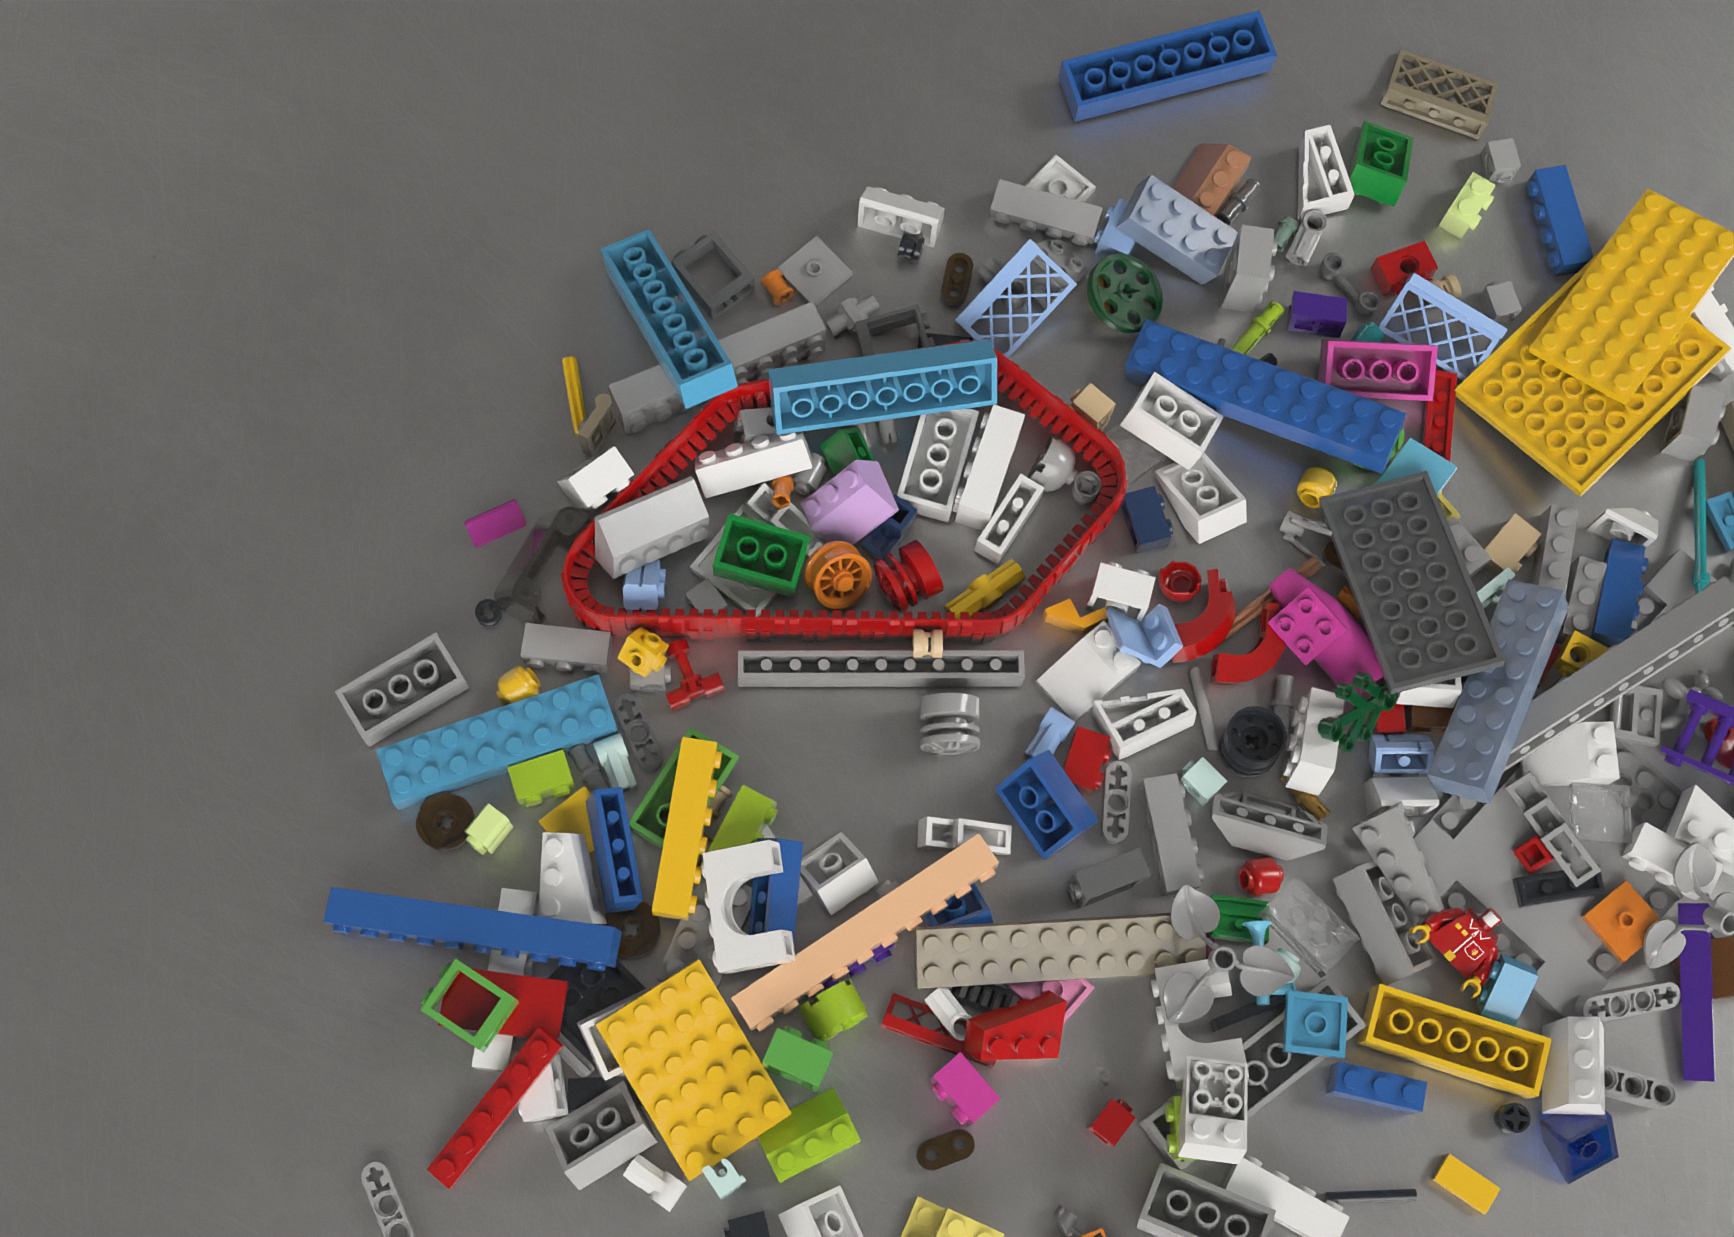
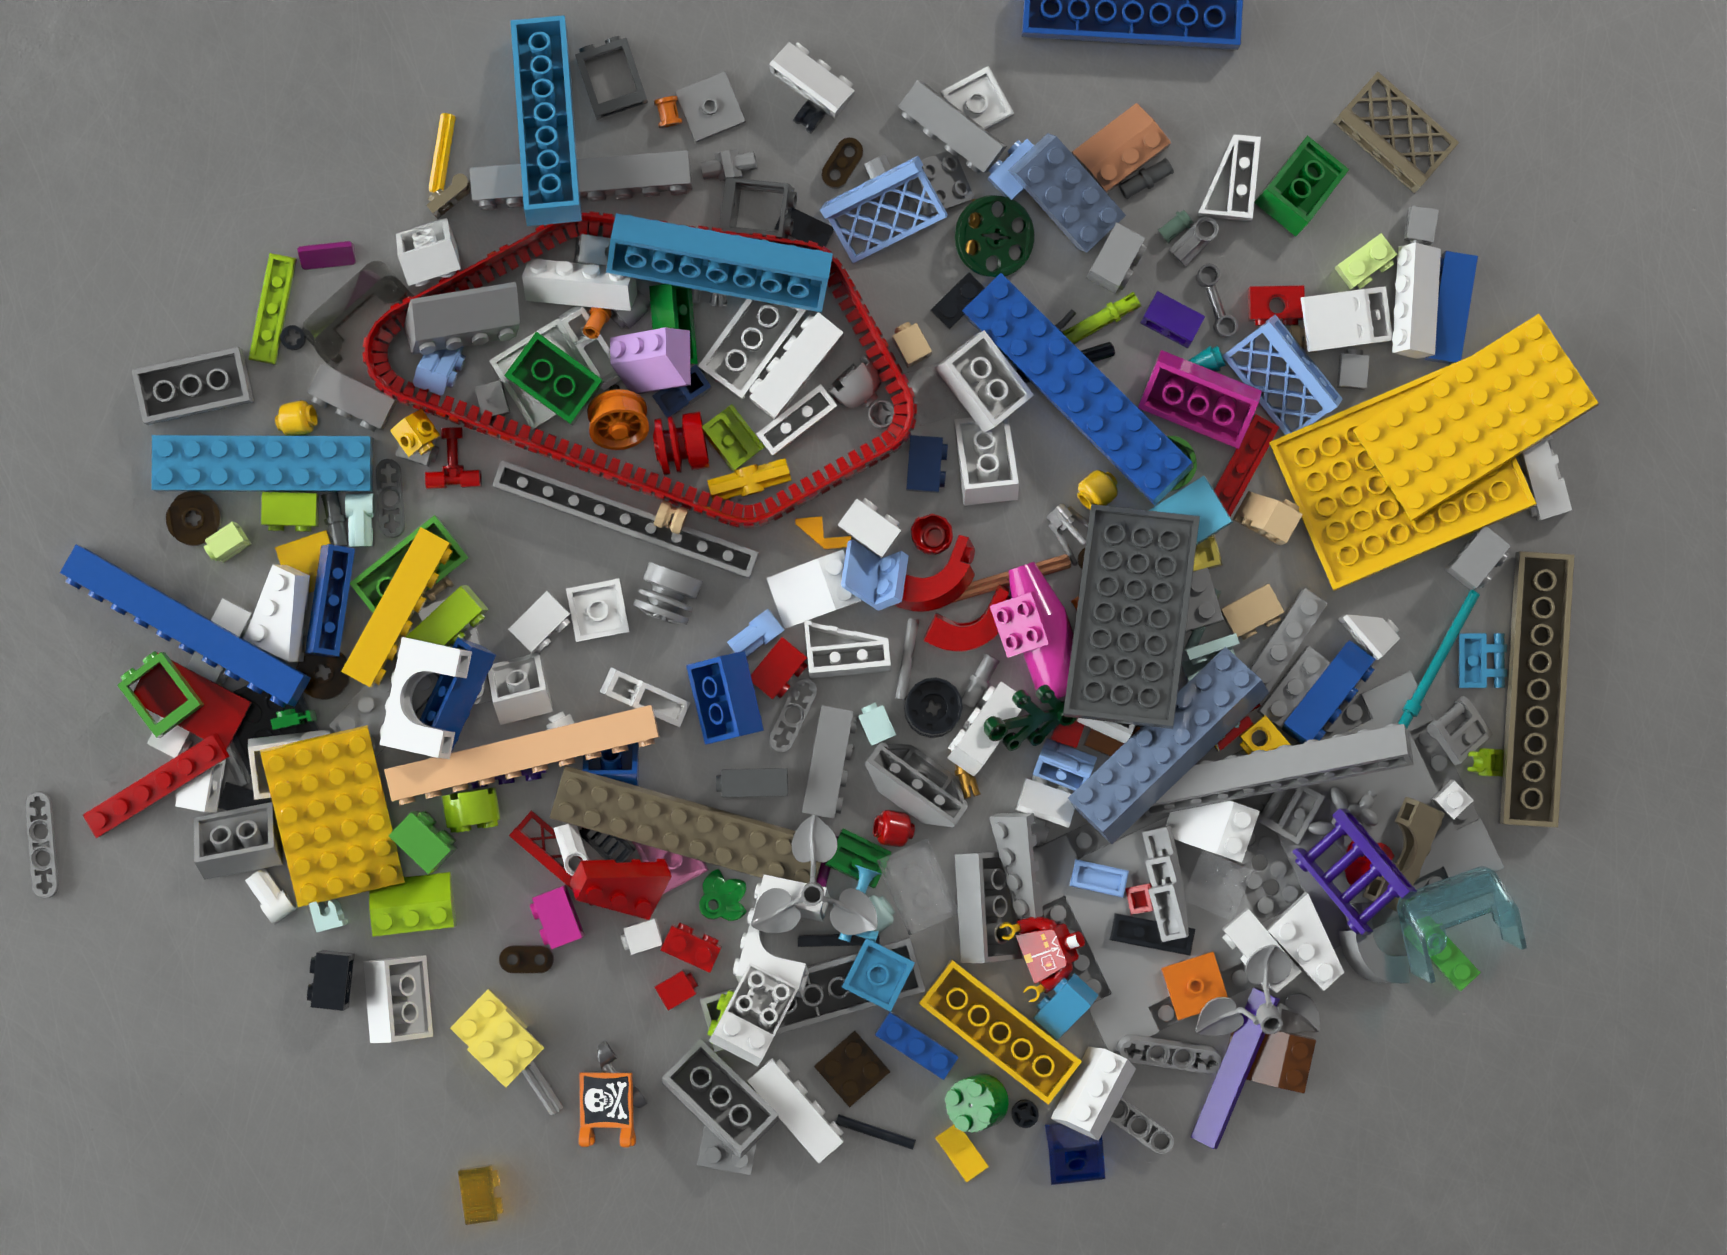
camera: 25 degrees right, 15 degrees up
none -> lime tile [248,253,297,365]
none -> green plate [270,709,317,730]
none -> white brick [508,591,571,653]
none -> white plate [566,578,630,642]
none -> white brick [620,918,663,955]
none -> red brick [660,922,722,973]
none -> green plate [699,869,747,921]
none -> lime plate [702,404,765,472]
none -> dark brown plate [814,1030,891,1108]
none -> black plate [930,272,985,330]
none -> piece [944,1073,1009,1133]
none -> light blue tile [1069,859,1129,898]
none -> tan wedge [1233,491,1303,546]
none -> white slope [1301,286,1392,352]
none -> white brick [1392,243,1441,359]

